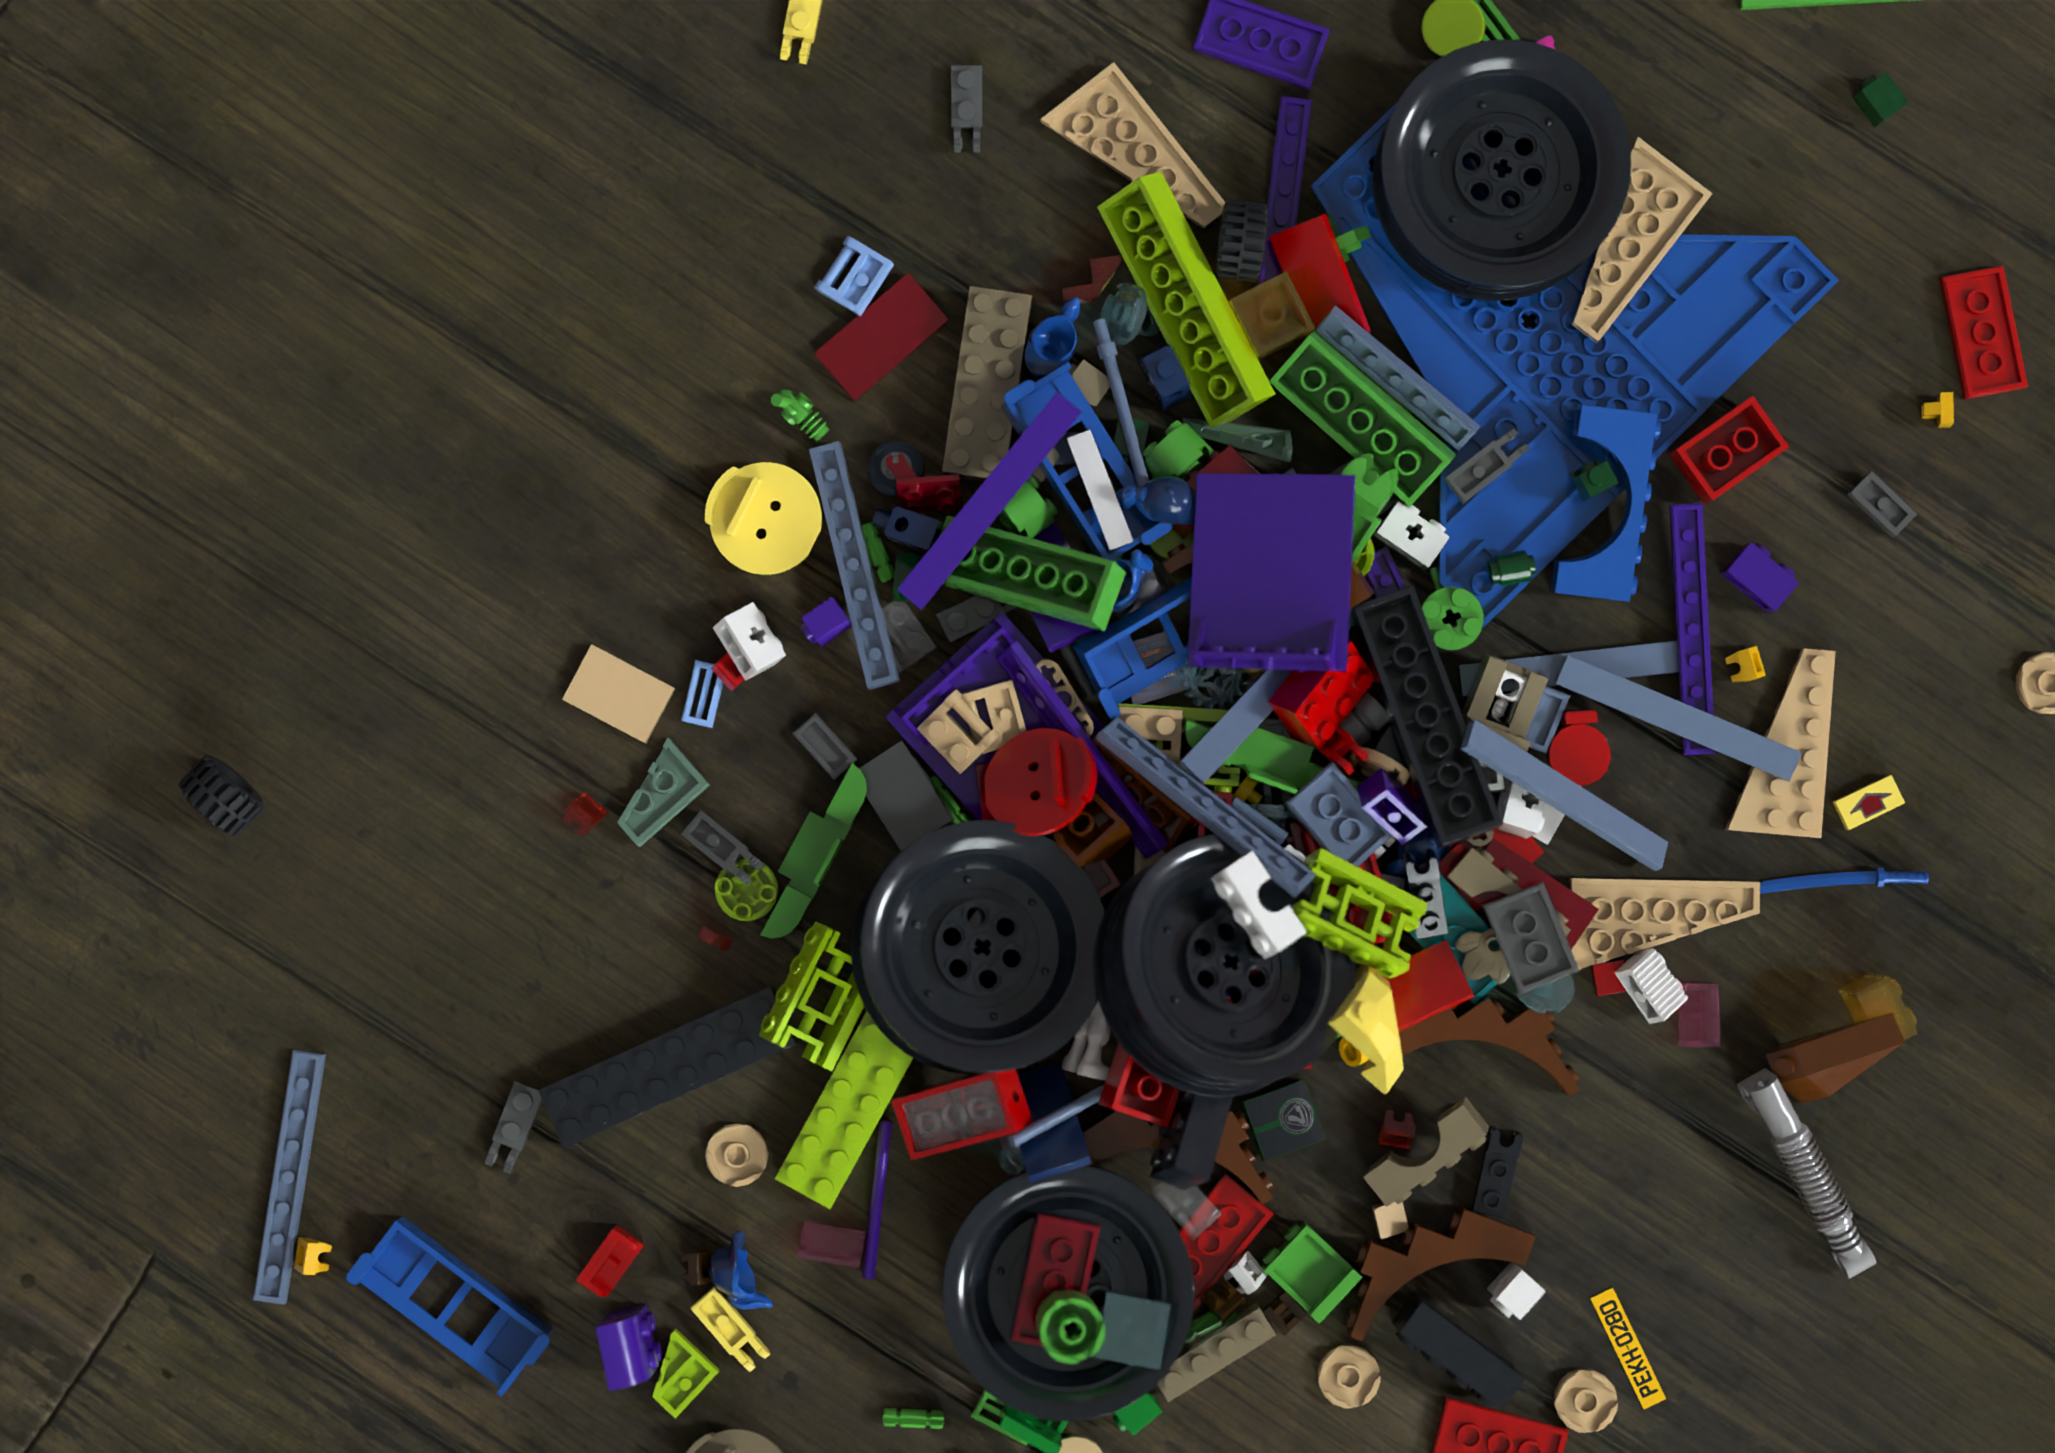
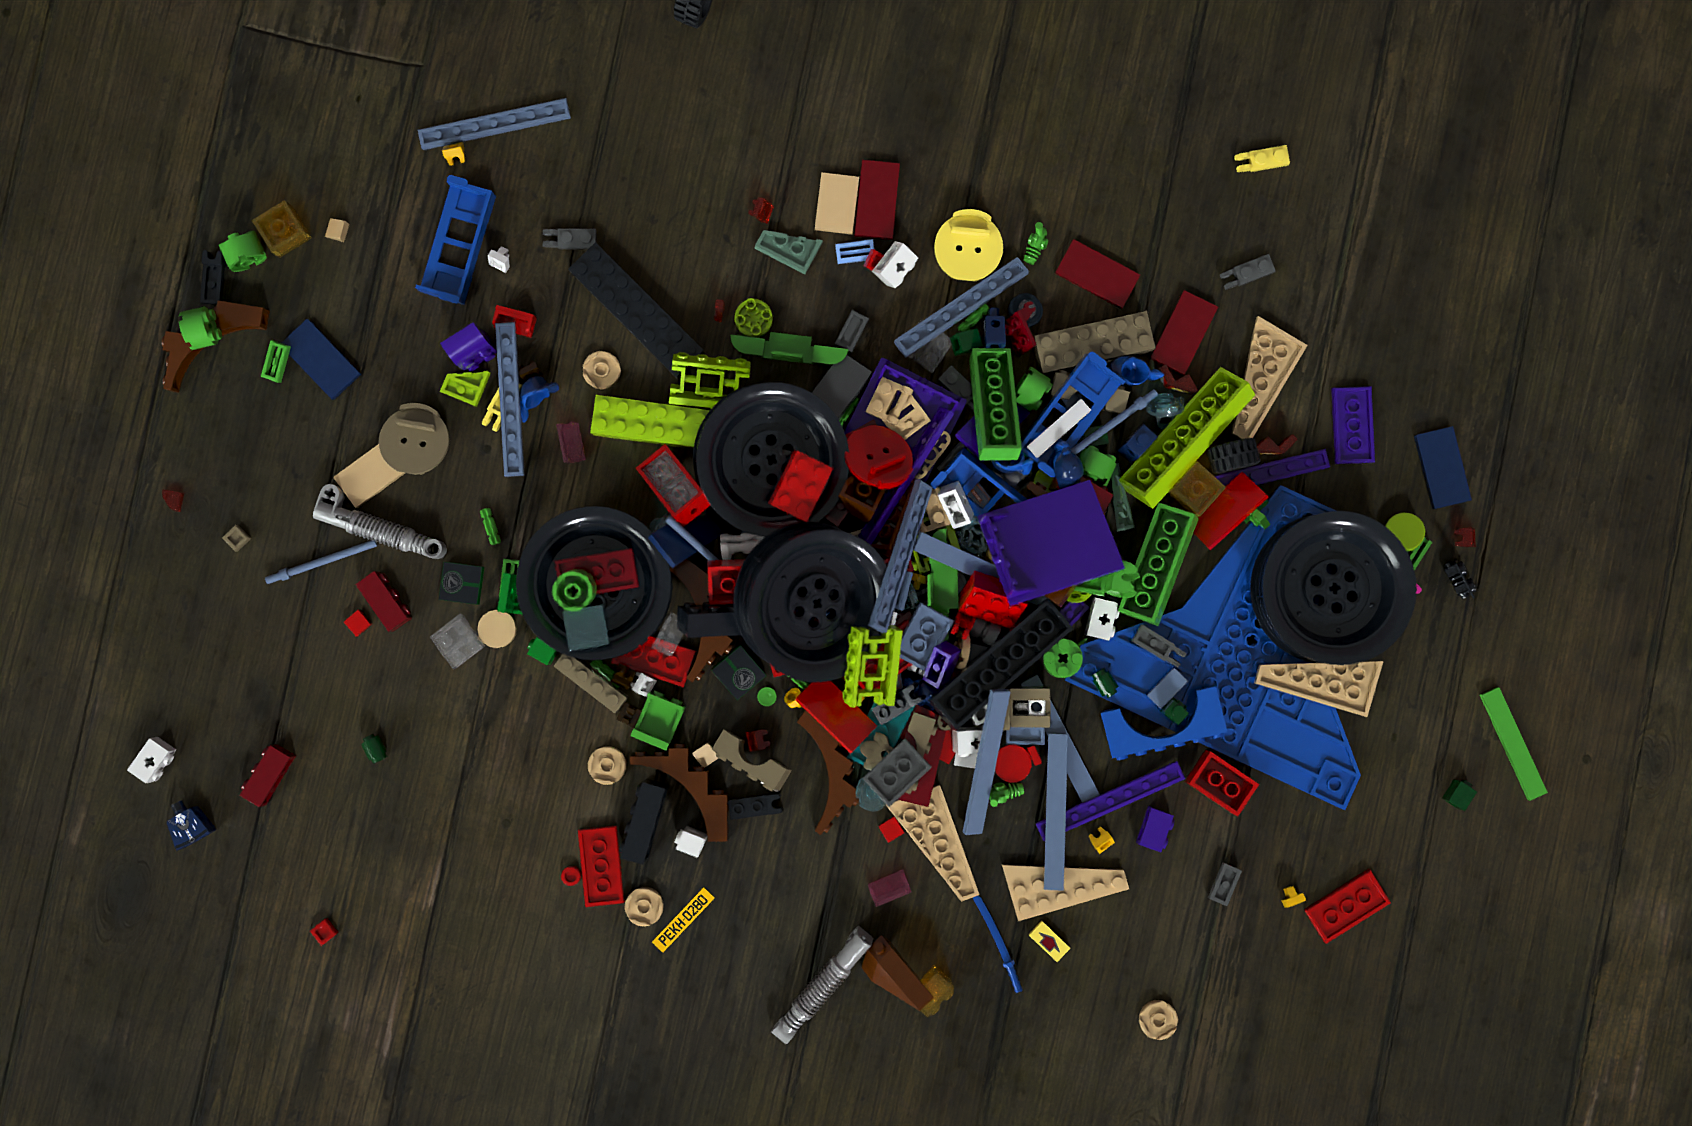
camera: 65 degrees right, 0 degrees up
dark grey hinge [681,810,764,886] -> none
dark purple brick [800,597,852,647] -> none
light blue plate [814,236,894,317] -> none
dark purple piece [862,1120,892,1279] -> none
dark purple tile [897,392,1082,610] -> none
white arch [1211,851,1307,959] -> none
sand blue tile [1314,305,1480,451] -> none
light yellow brick [1328,964,1404,1095] -> none
white brick [1614,948,1688,1024] -> none
none -> white tile [488,246,510,273]
none -> sand blue tile [495,322,525,477]
none -> bright green piece [757,687,777,706]
none -> red brick [769,450,833,522]
none -> dark red tile [855,160,900,240]
none -> white brick [938,481,974,529]
none -> bright green piece [989,782,1024,807]
none -> sand blue tile [1147,668,1188,709]
none -> dark red tile [1149,290,1218,376]
none -> clear red slope [1257,434,1298,455]

